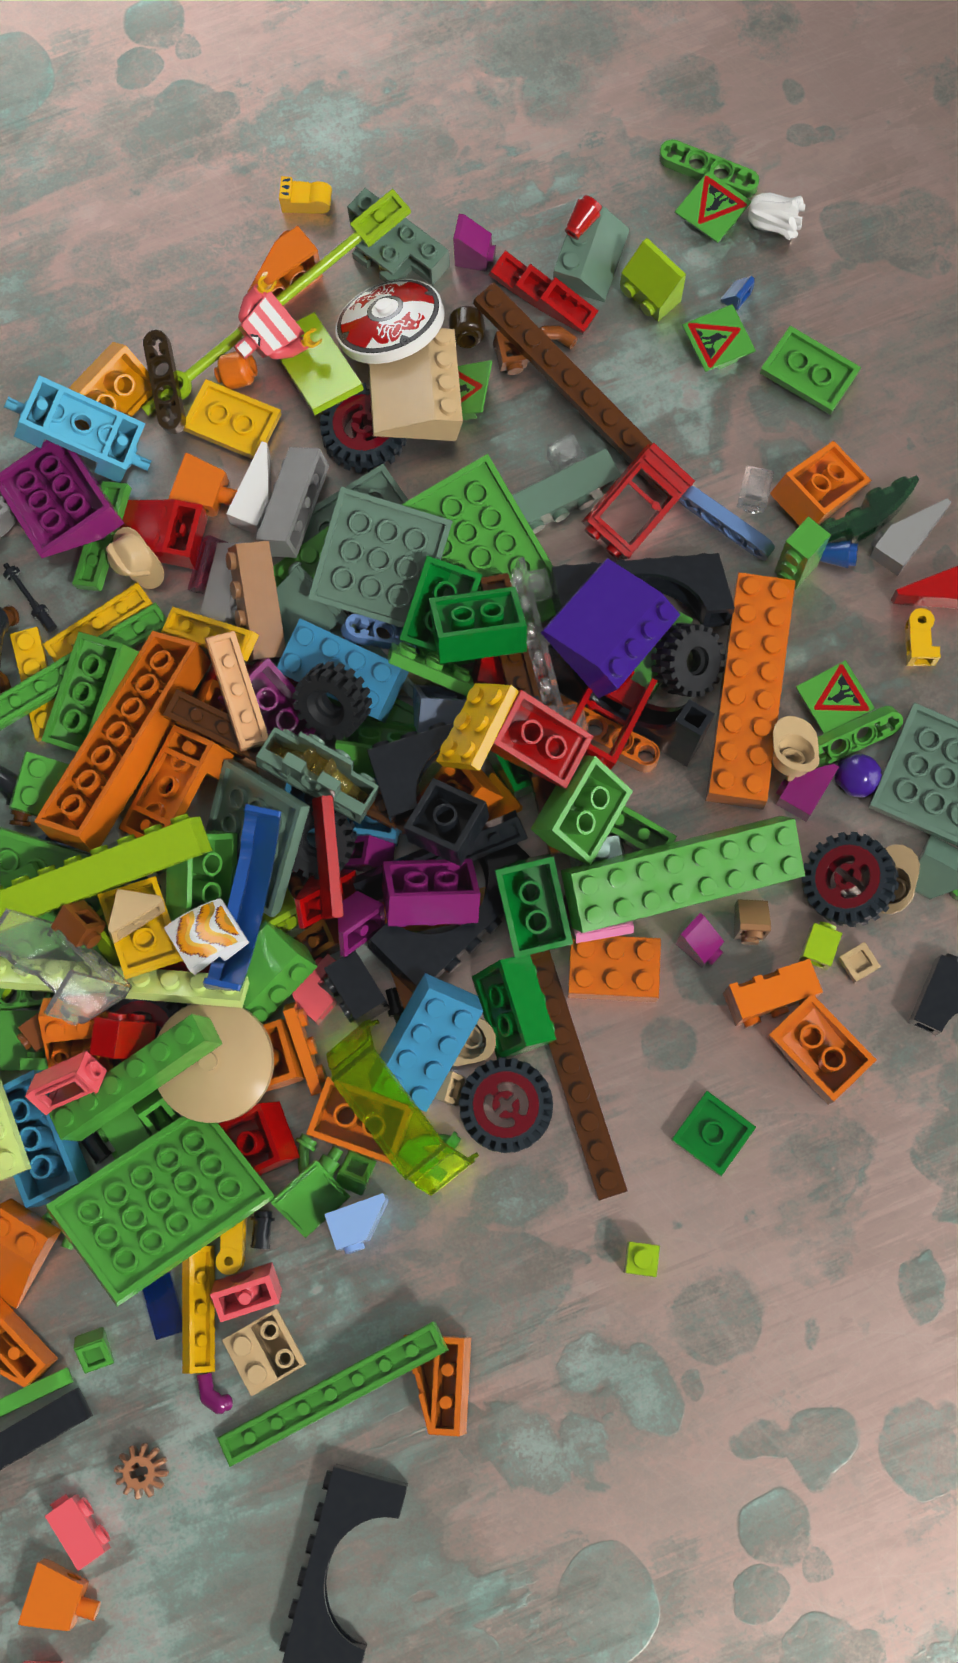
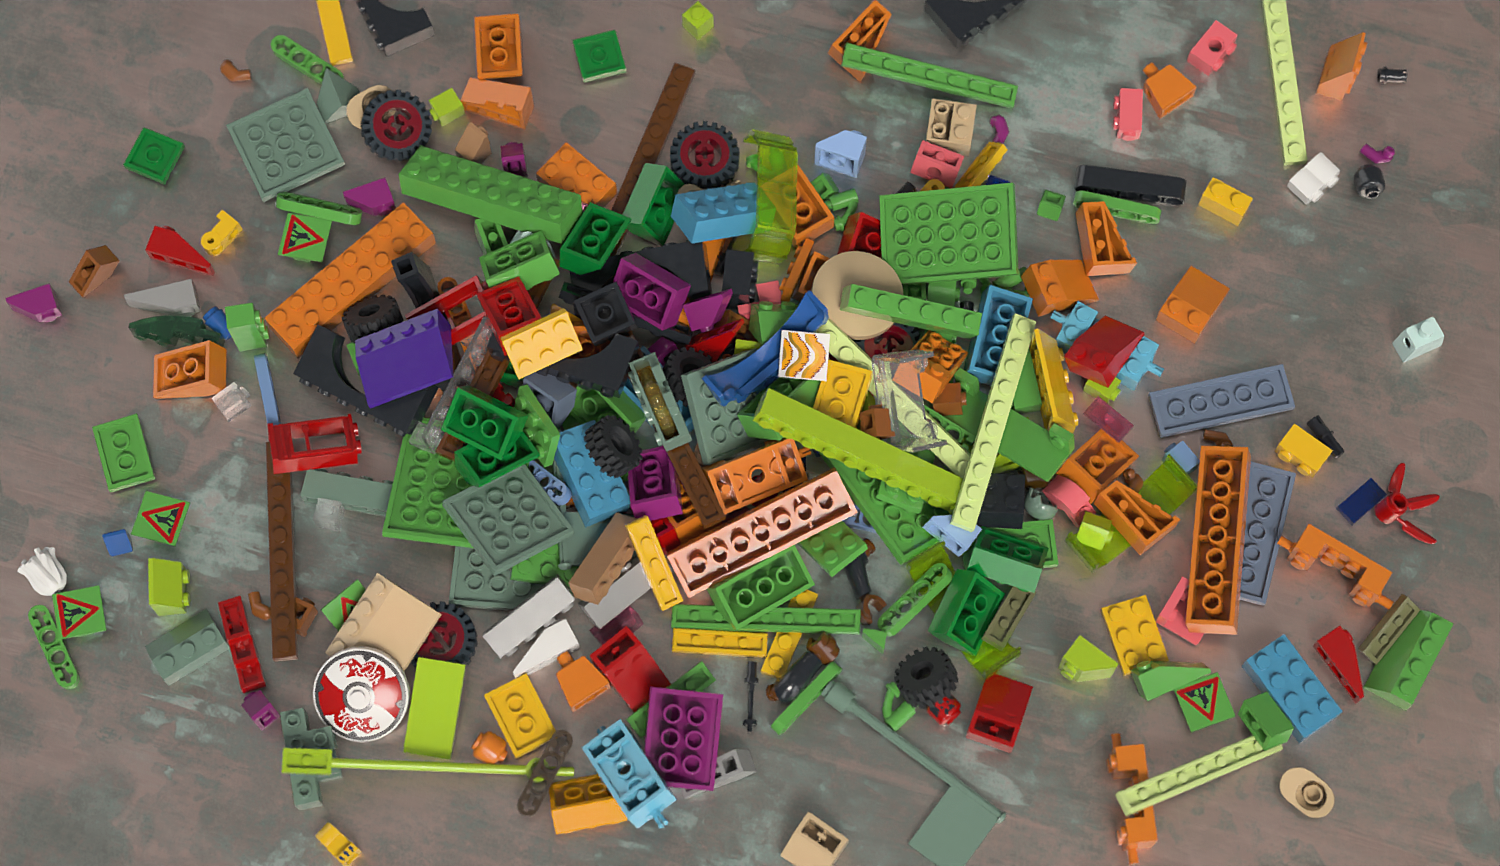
camera: 145 degrees left, 5 degrees down
coral window [25,1051,107,1116] -> none
red brick [89,1012,157,1059] -> none
tan piece [106,527,164,589] -> none
tan slope [108,889,165,944] -> none
nougat gear [114,1443,169,1499] -> none
light nougat tile [205,631,269,751] -> none
coral torso [234,272,322,360] -> none
orange slope [247,225,323,297] -> none
bright green piece [270,1159,351,1238] -> none
red tile [312,795,344,919] -> none
dark brown head [449,306,485,348] -> none
red cone [565,195,602,240] -> none
tan piece [772,716,820,782] -> none
dark purple hair [835,754,882,798] -> none
tan plate [838,942,881,983] -> none

